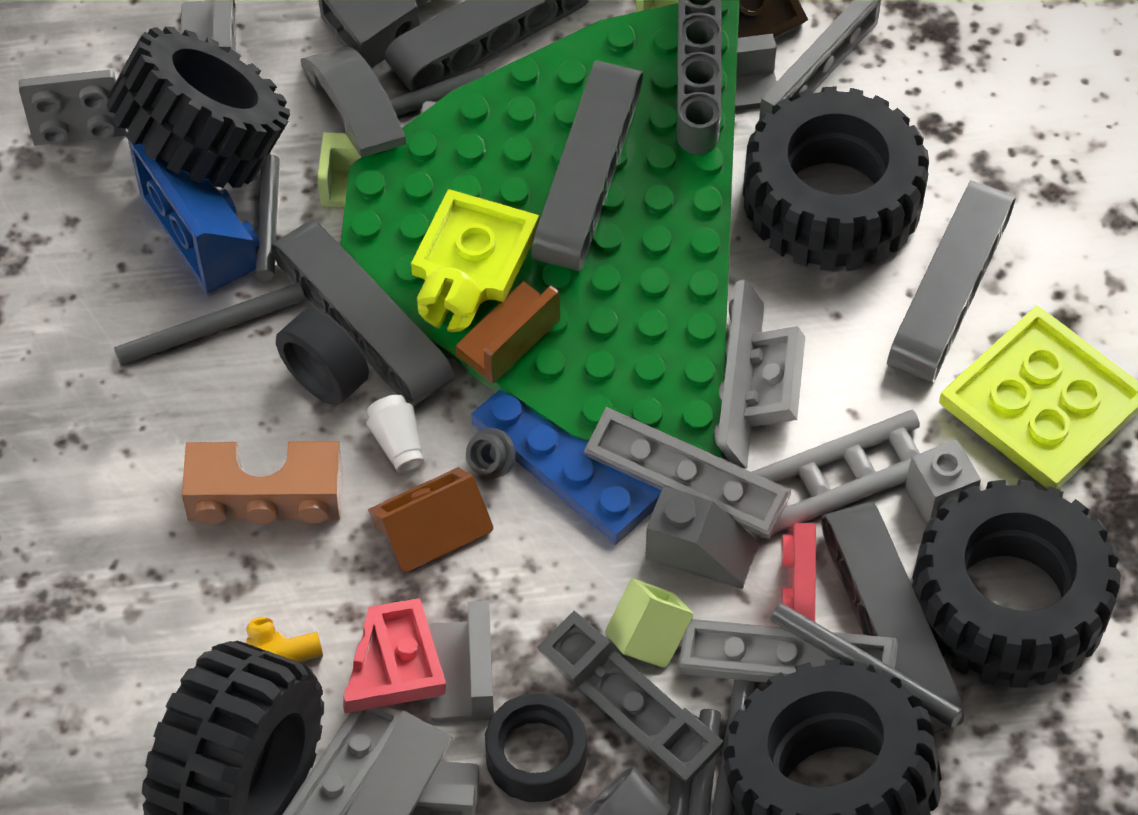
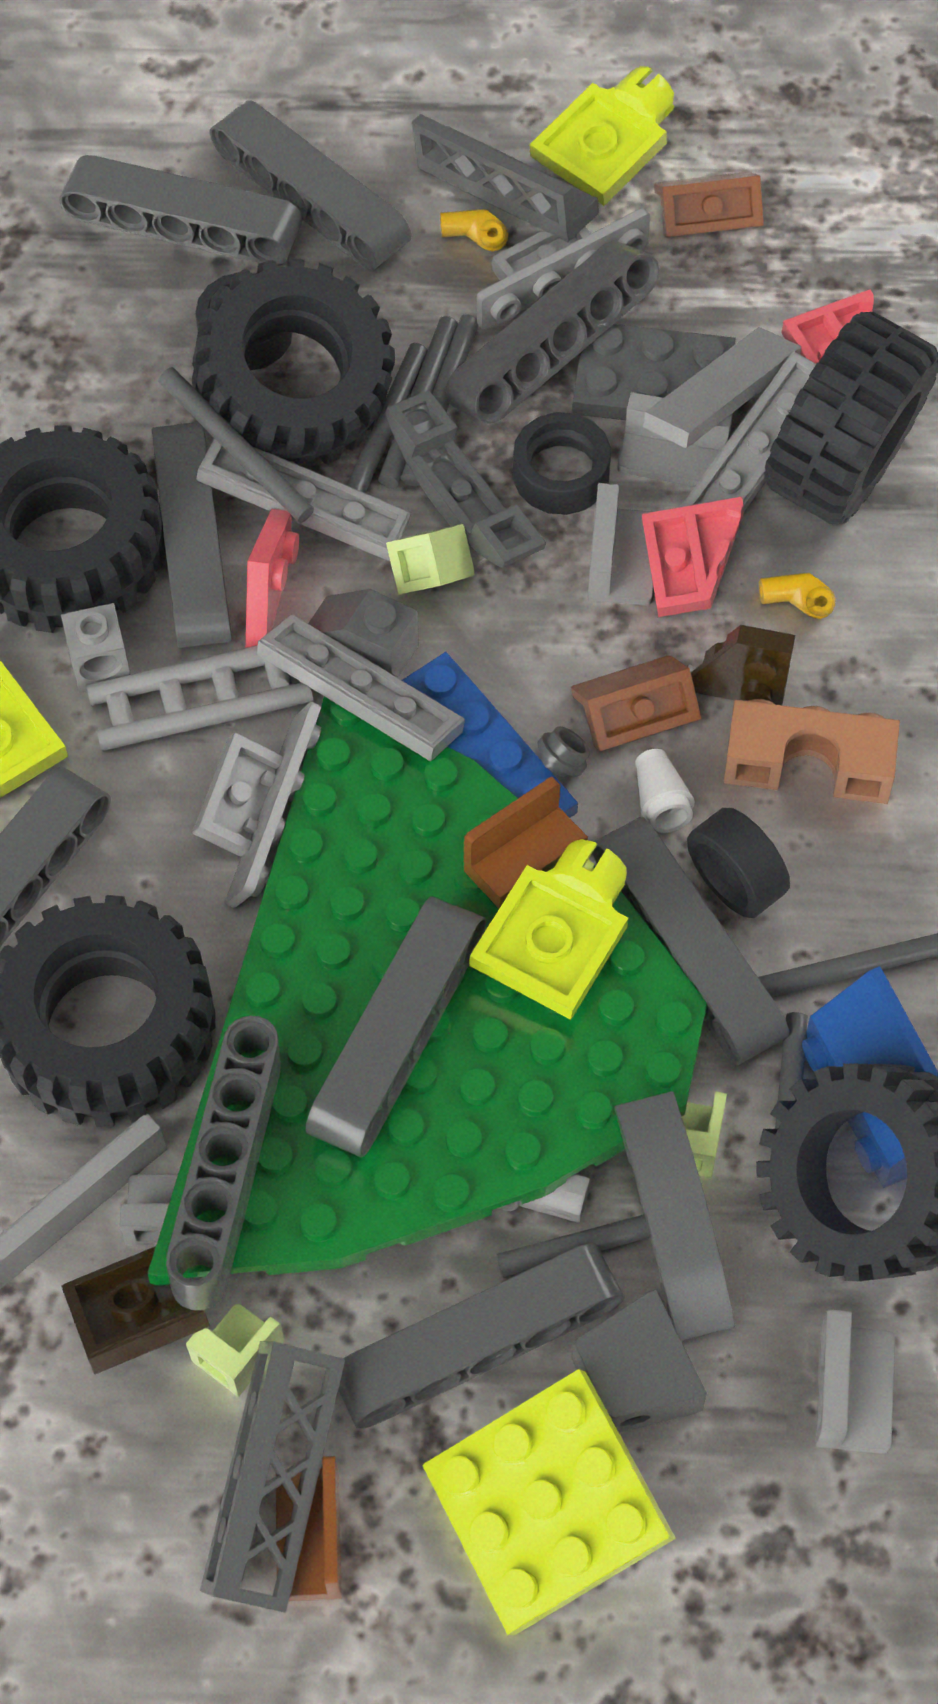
camera: 170 degrees left, 5 degrees up
none -> dark brown wing [687,625,796,705]

